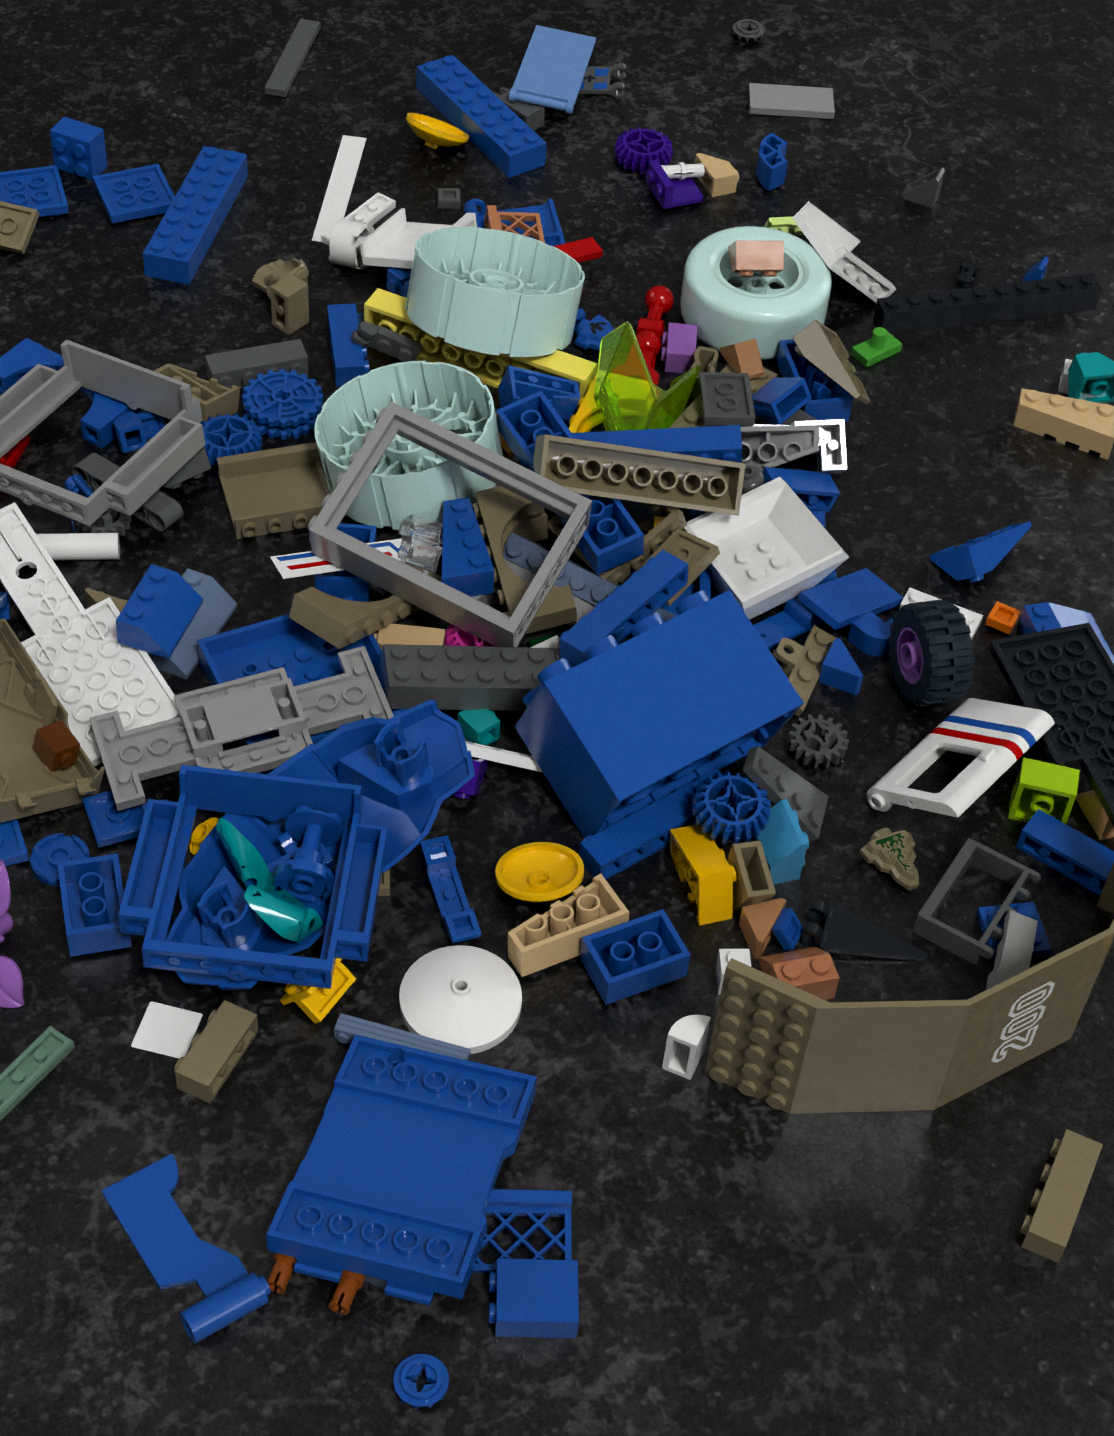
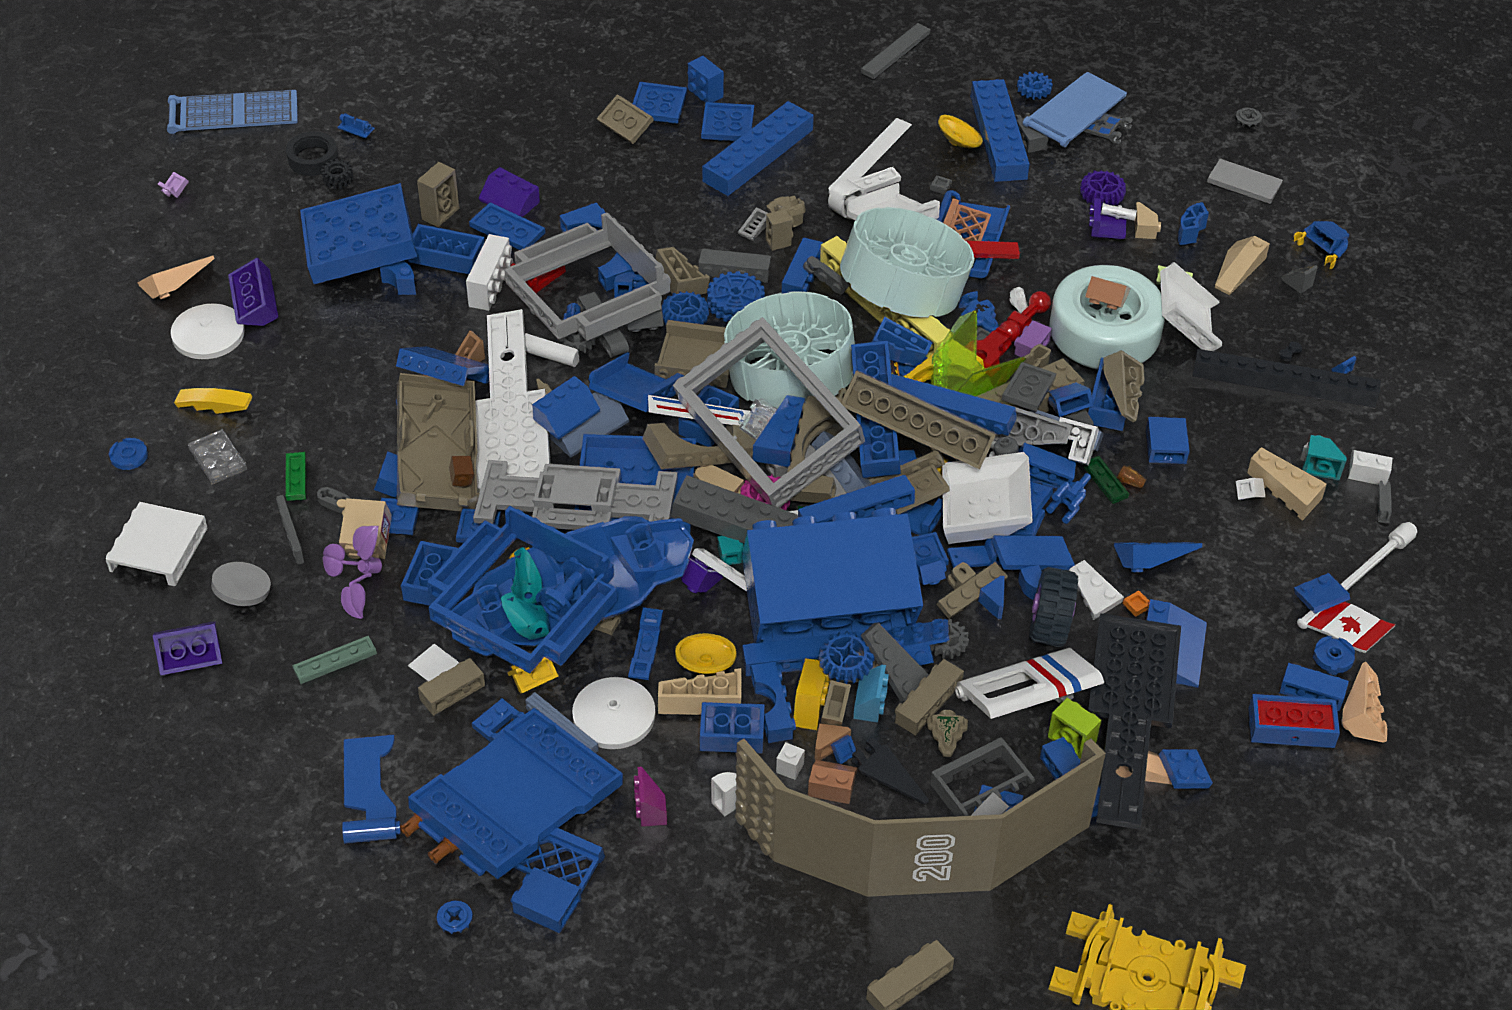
camera: 30 degrees right, 0 degrees up
blue tile [30,833,90,886] -> none
medium nougat slope [719,338,764,380] -> none
bright green tile [850,327,902,367] -> none
none -> blue plate [472,699,525,742]
none -> blue panel [589,352,684,412]
none -> magenta slope [634,767,667,827]
none -> light grey slope [738,207,768,241]
none -> blue arch [751,662,796,743]
none -> blue bracket [886,619,949,665]
none -> dark tan brick [895,659,964,735]
none -> white plate [1010,287,1028,313]
none -> blue gear [1017,71,1053,99]
none -> blue plant [1046,473,1091,524]
none -> dark green tile [1082,456,1129,504]
none -> clear orange cone [1117,465,1147,489]
none -> blue brick [1146,417,1189,464]
none -> tan wedge [1215,236,1270,295]
none -> white panel [1236,478,1265,500]
none -> blue torso [1294,221,1349,269]

